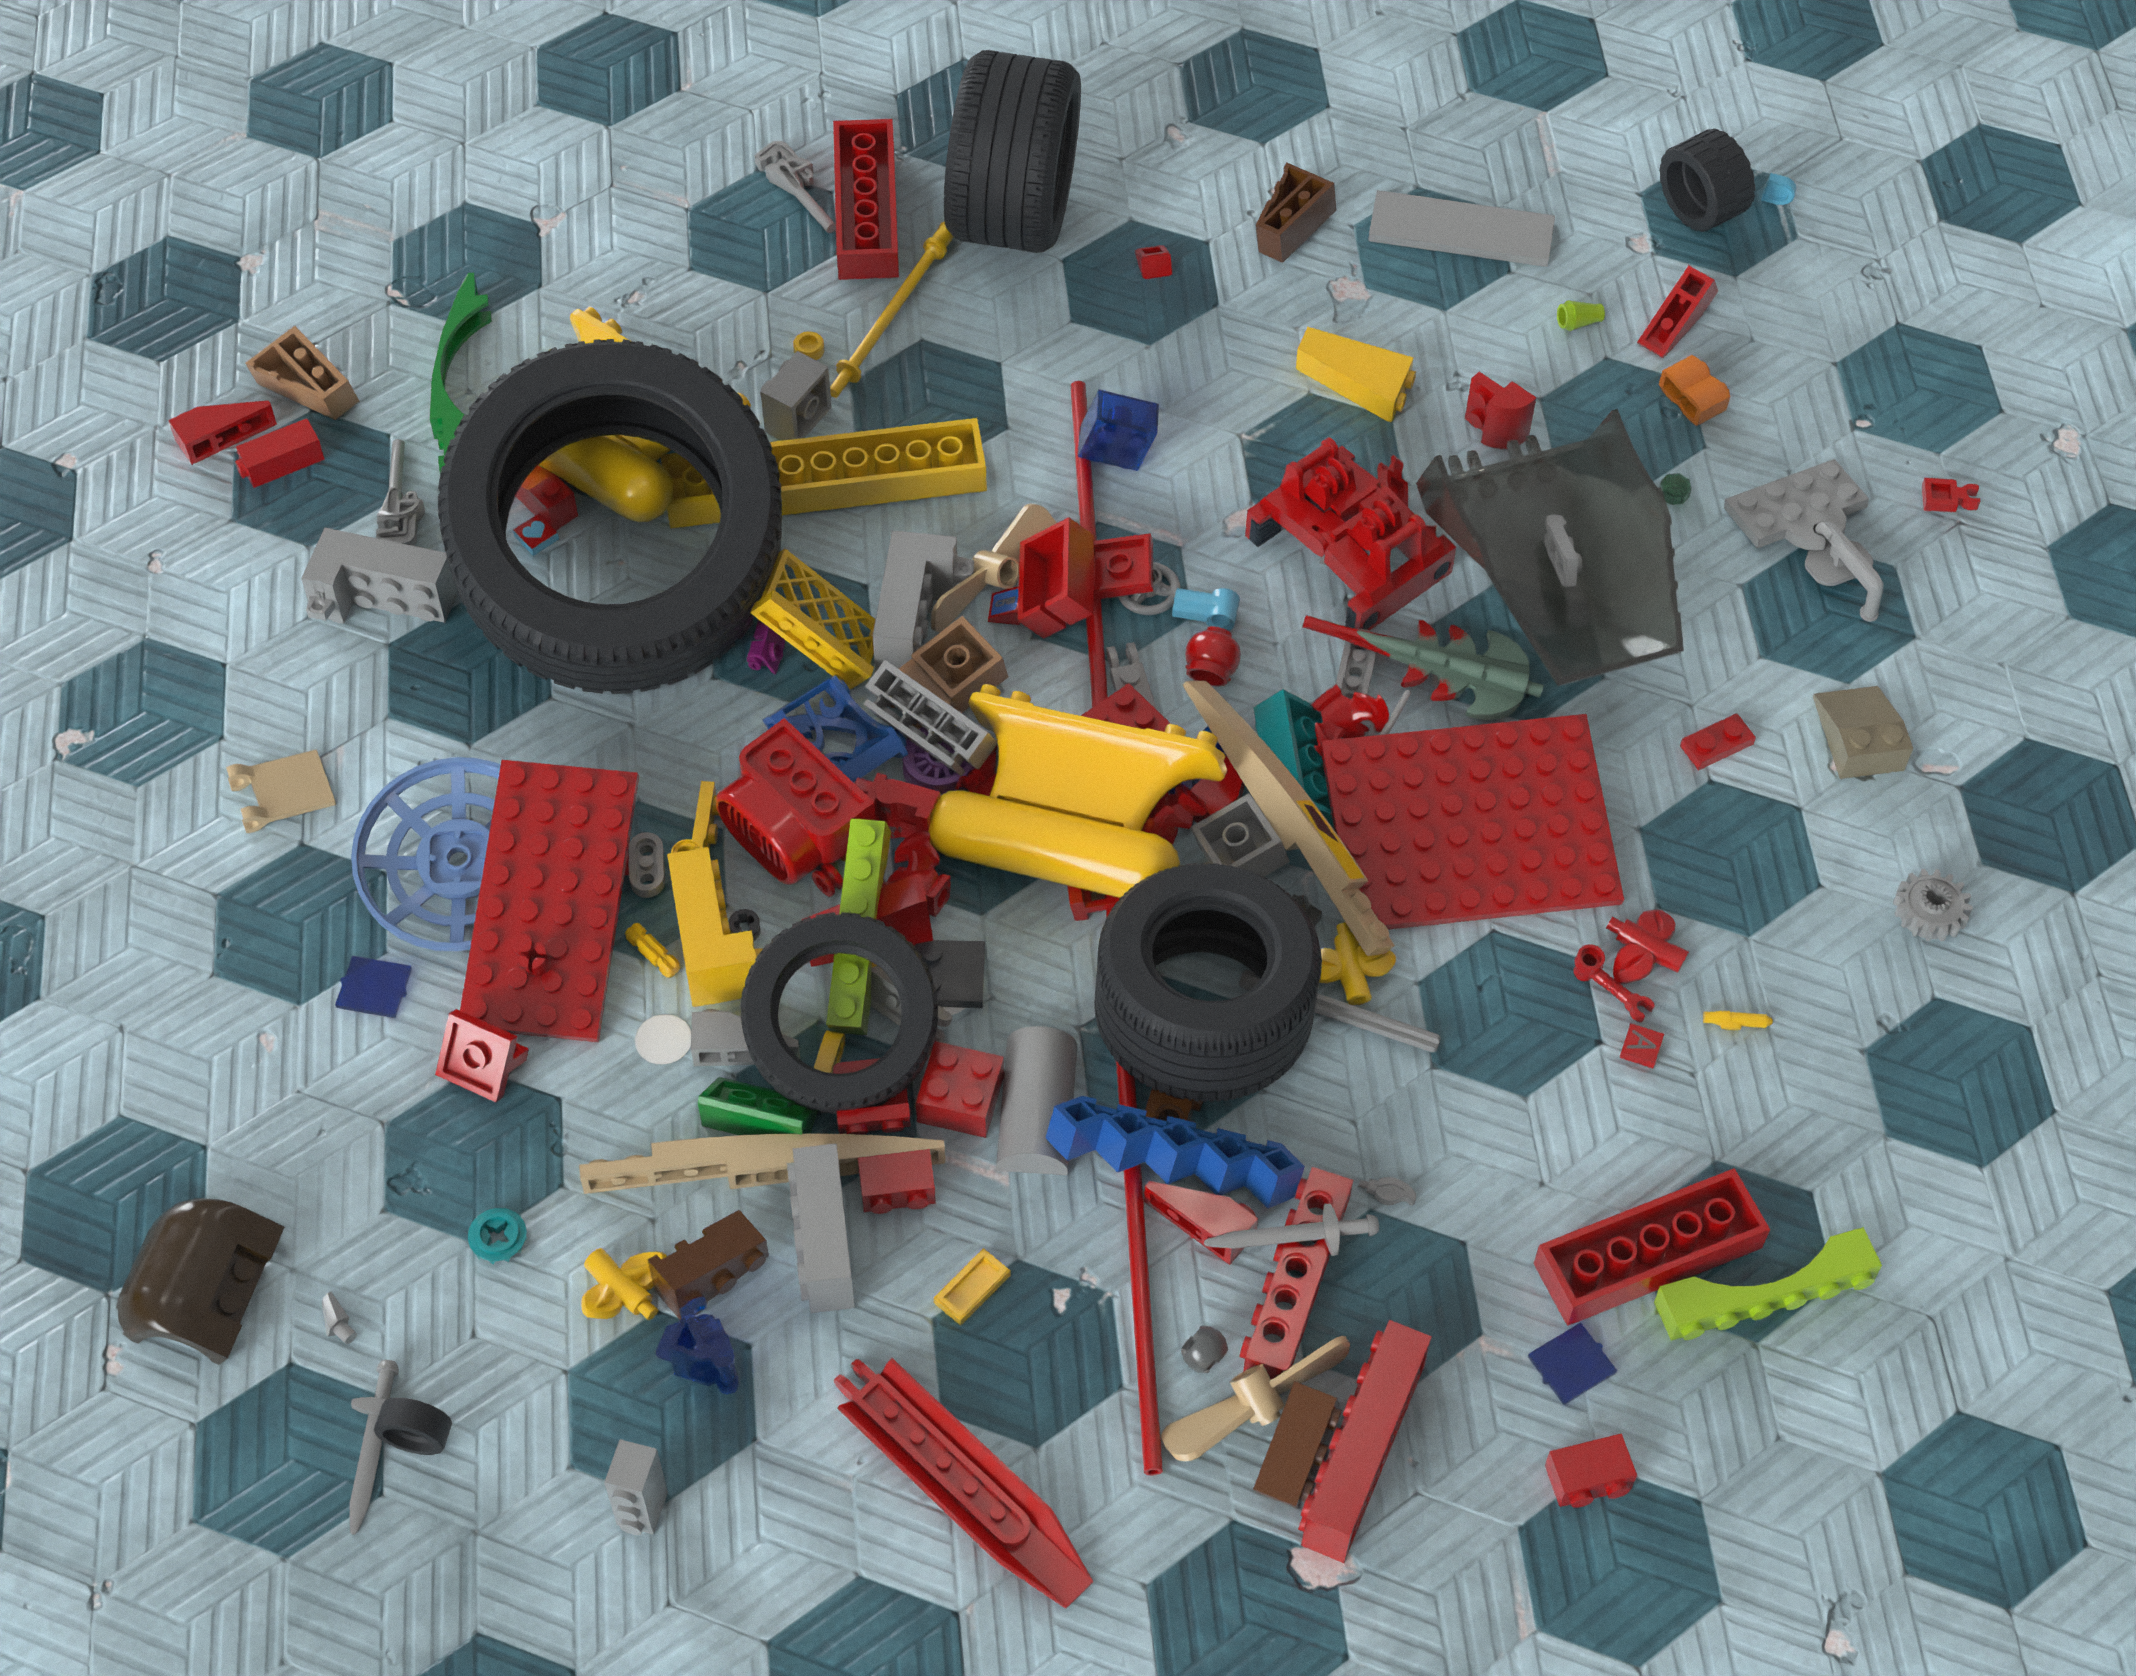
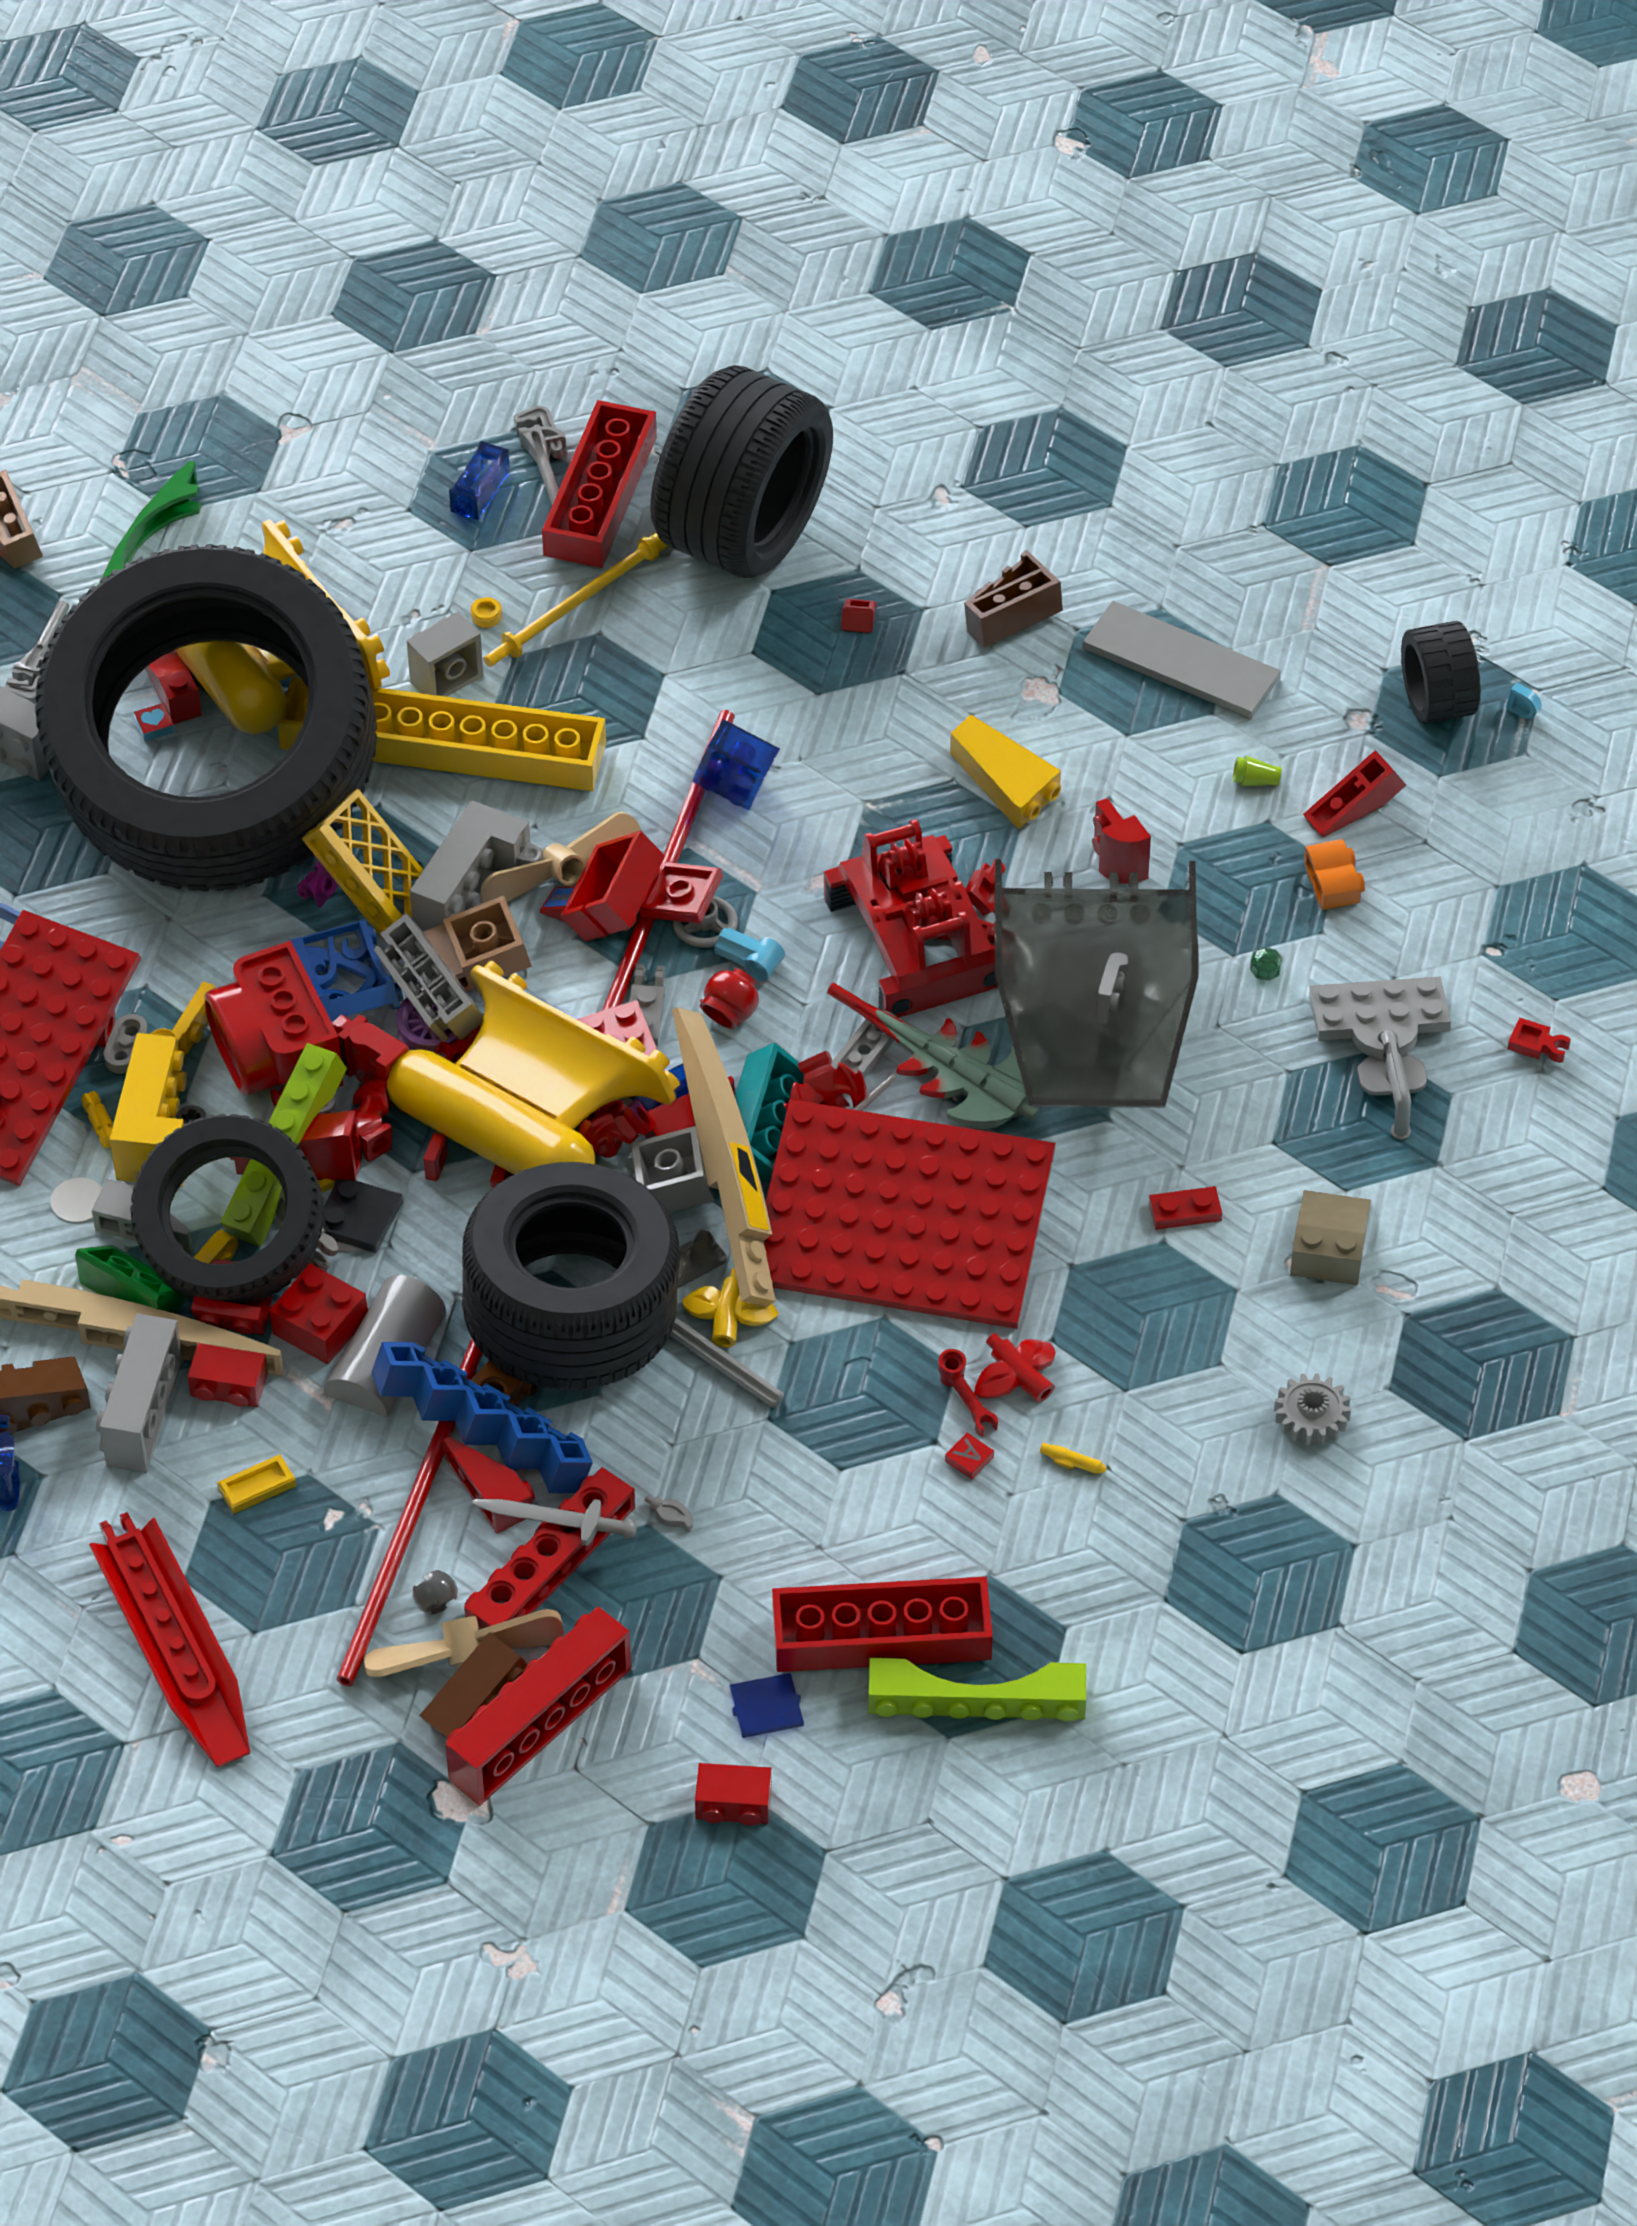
camera: 20 degrees right, 5 degrees down
none -> red tile [423,1133,448,1182]
none -> clear blue window [449,441,510,520]

